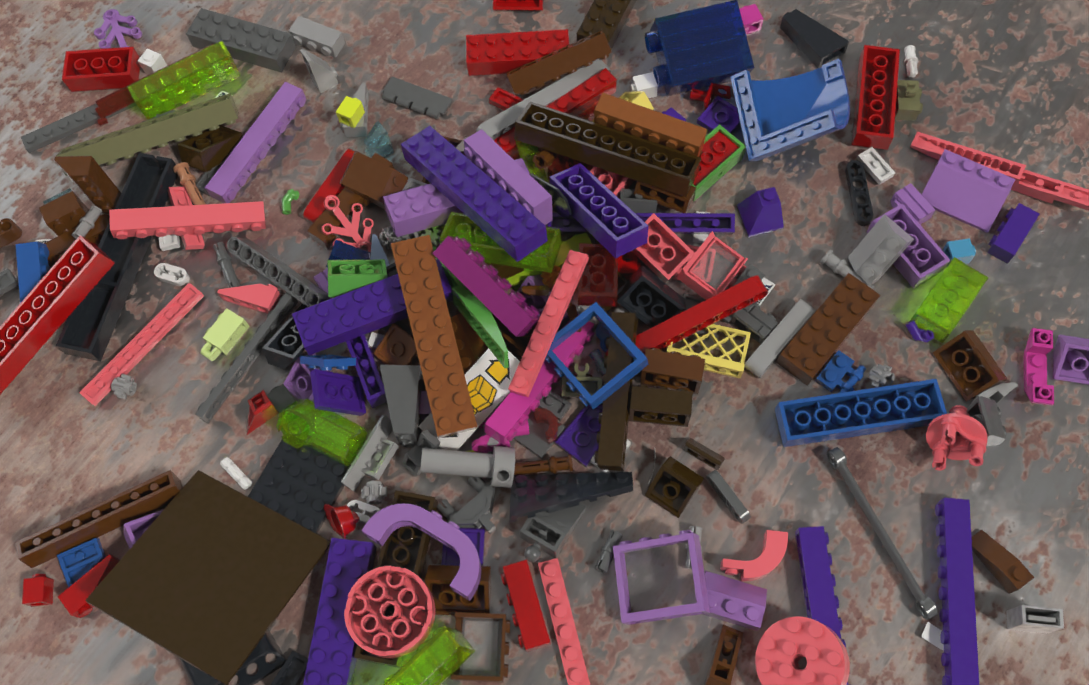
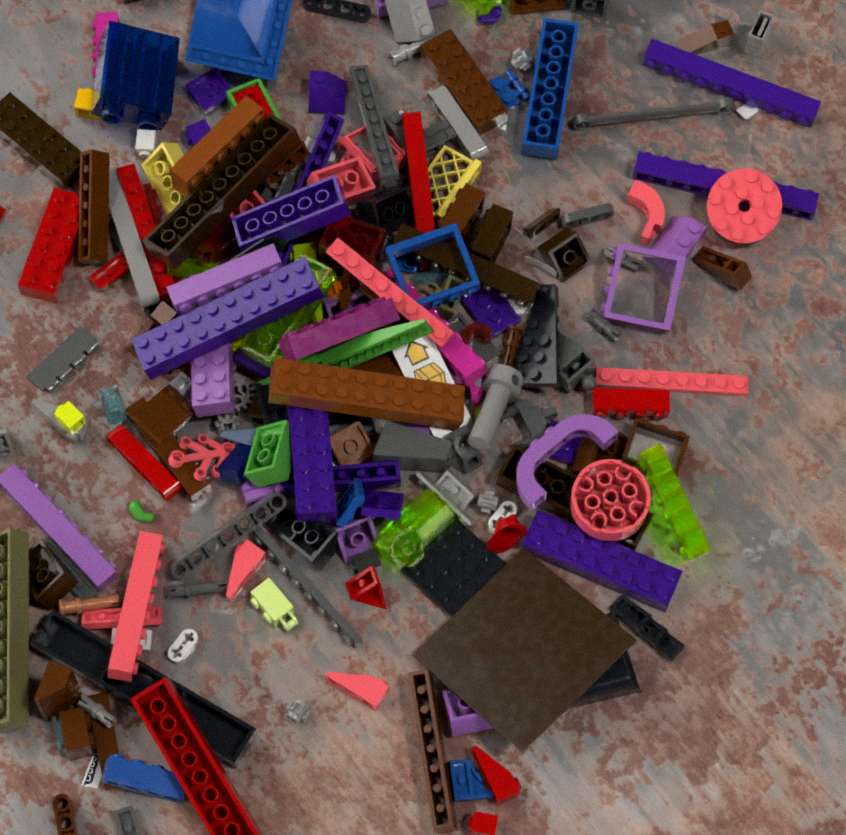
camera: 80 degrees left, 0 degrees up
coral plate [79,283,204,406] -> none
white axle [220,457,252,490] -> none
red bracket [690,83,732,110] -> none
coral piece [926,405,988,471] -> none
none -> coral slope [326,672,389,711]
none -> dark grey plate [349,65,399,181]

